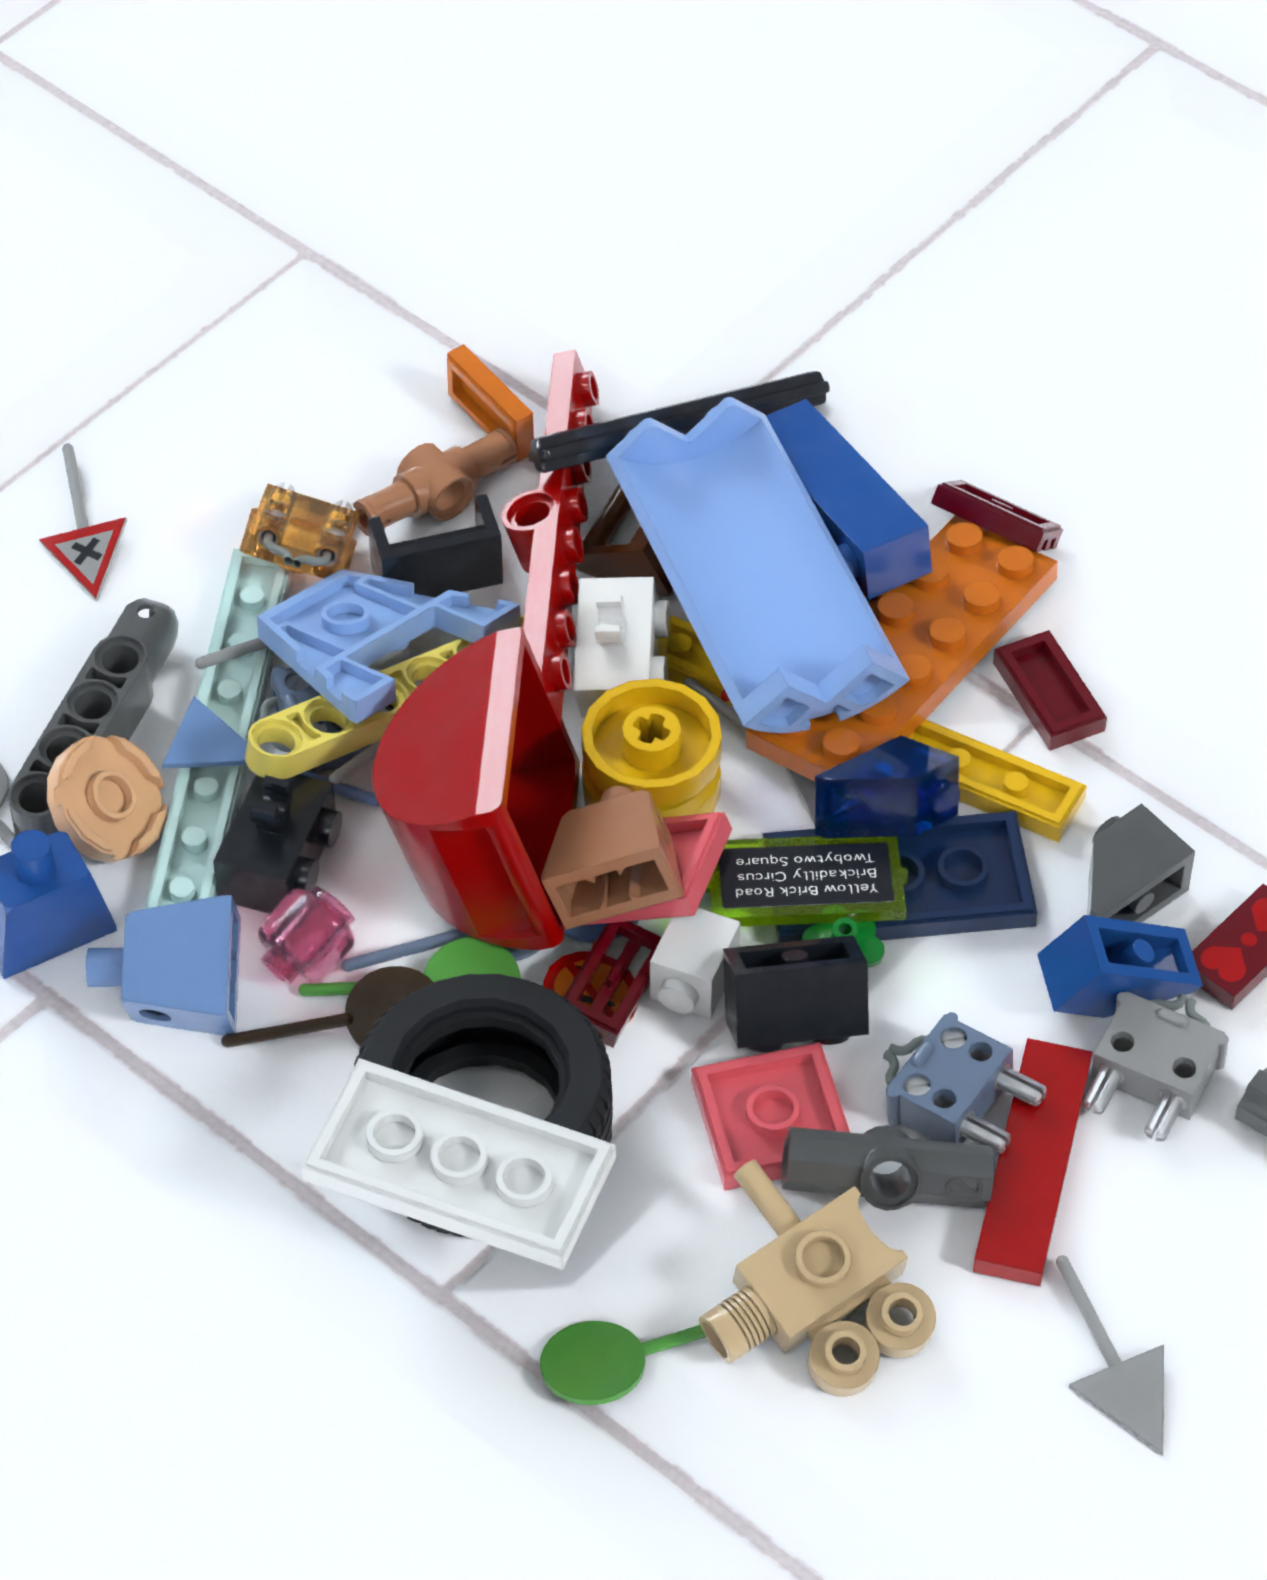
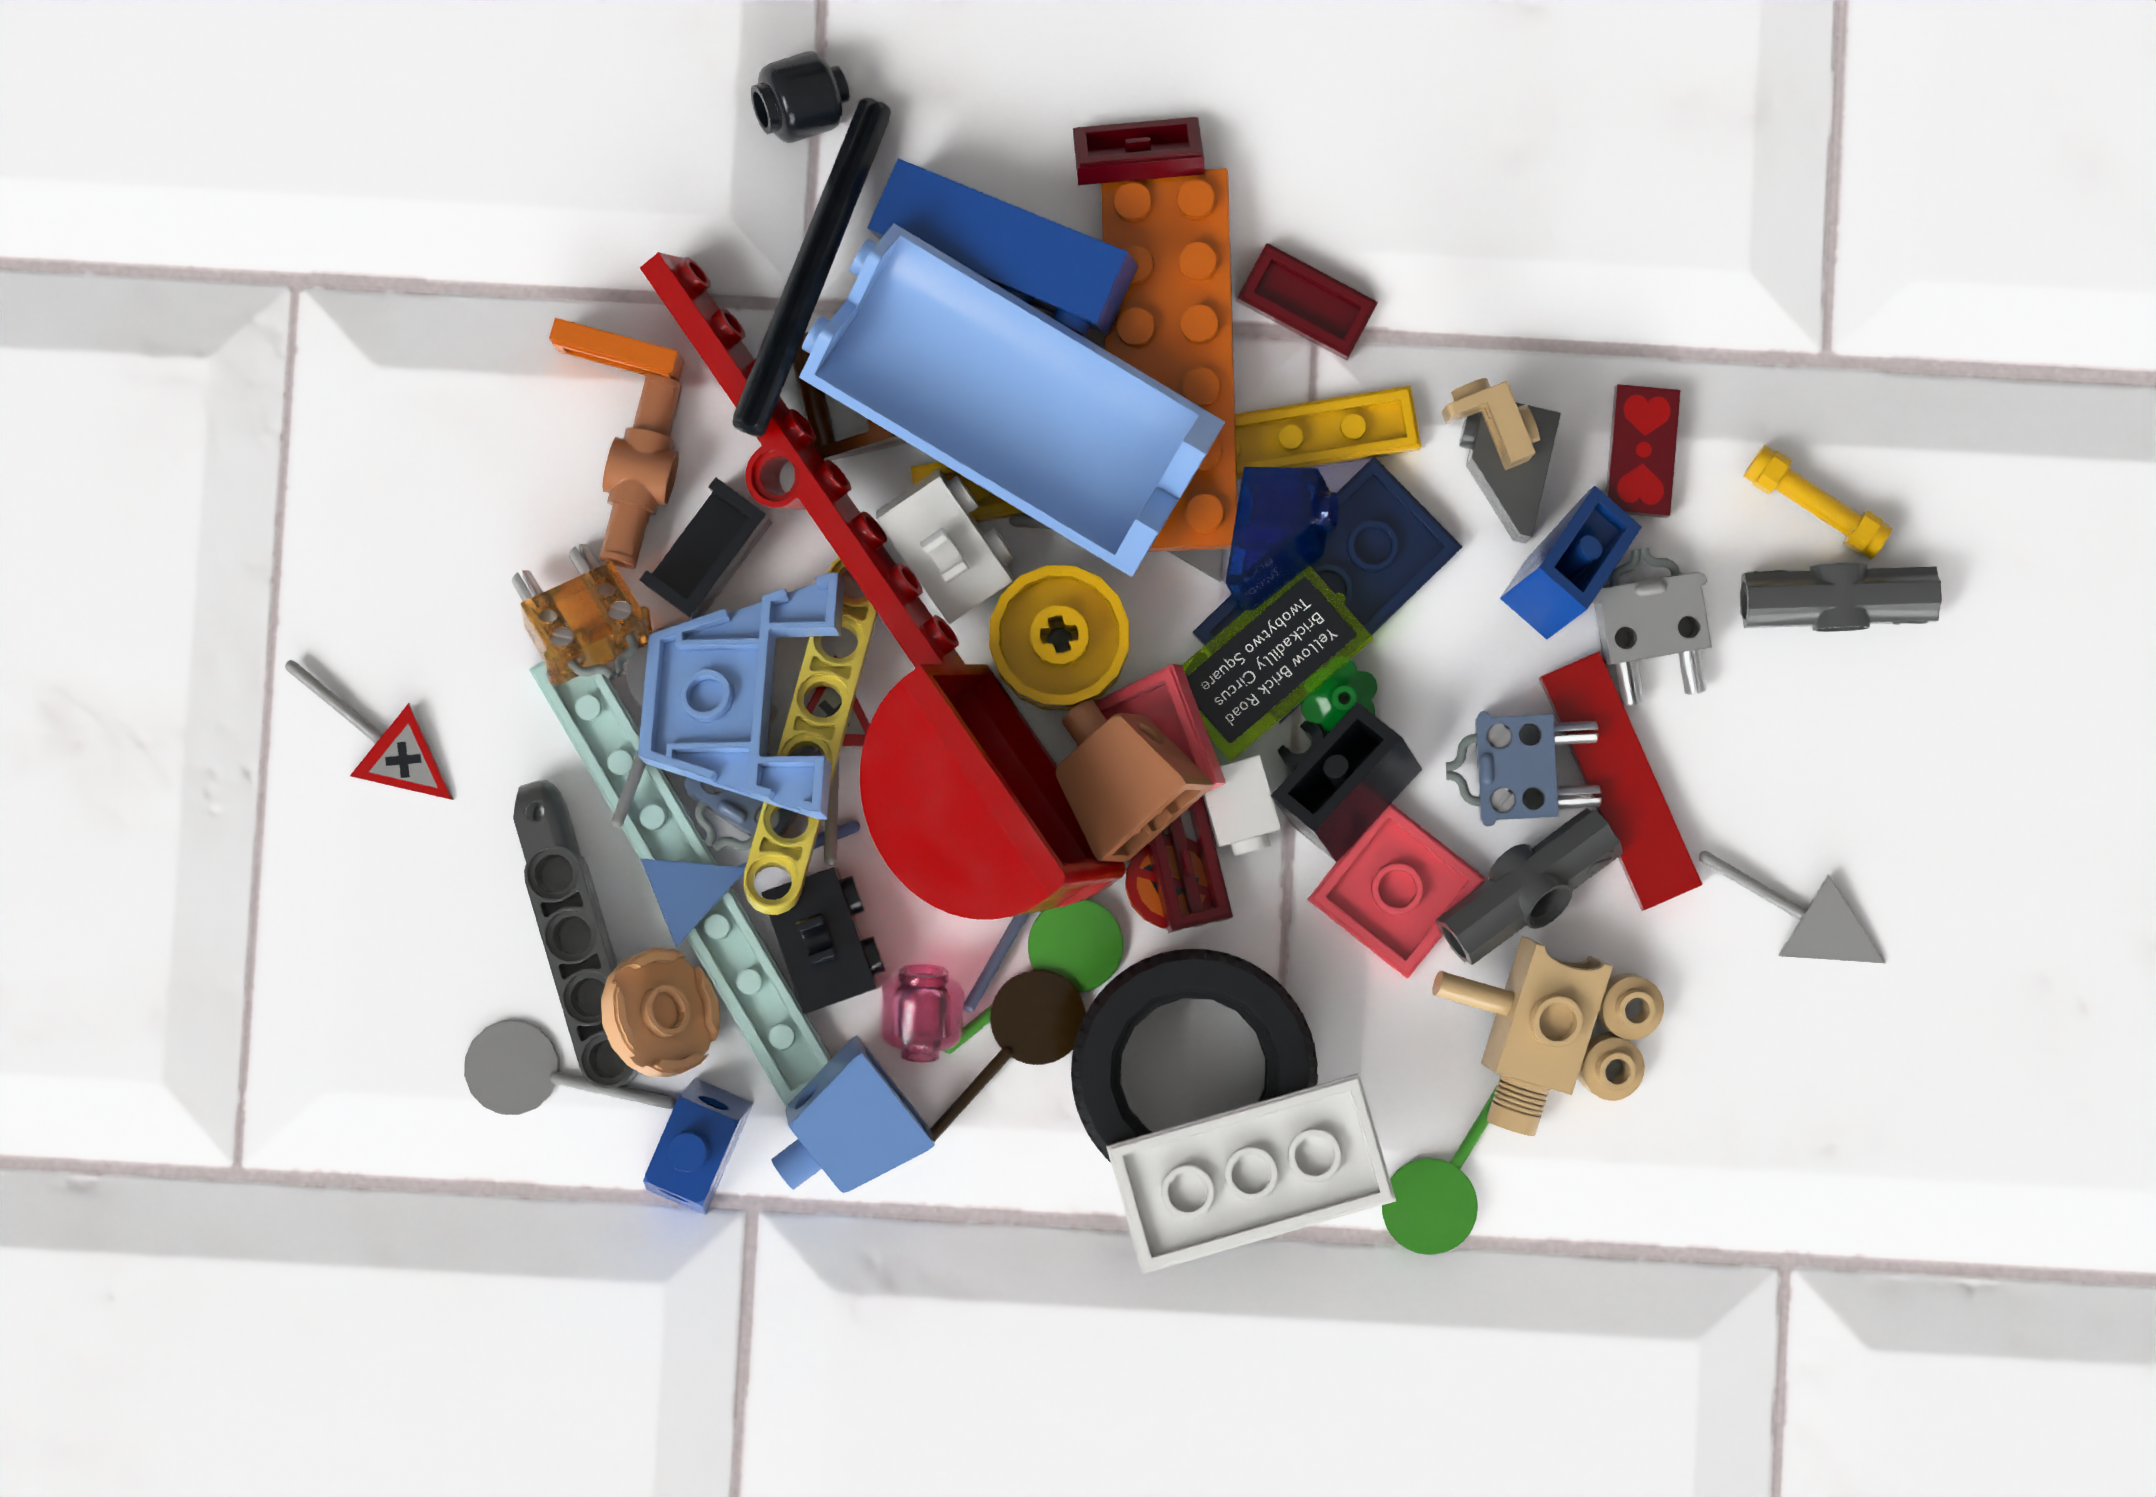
camera: 35 degrees left, 35 degrees up
none -> black head [750,51,850,143]
none -> tan bracket [1441,378,1540,470]

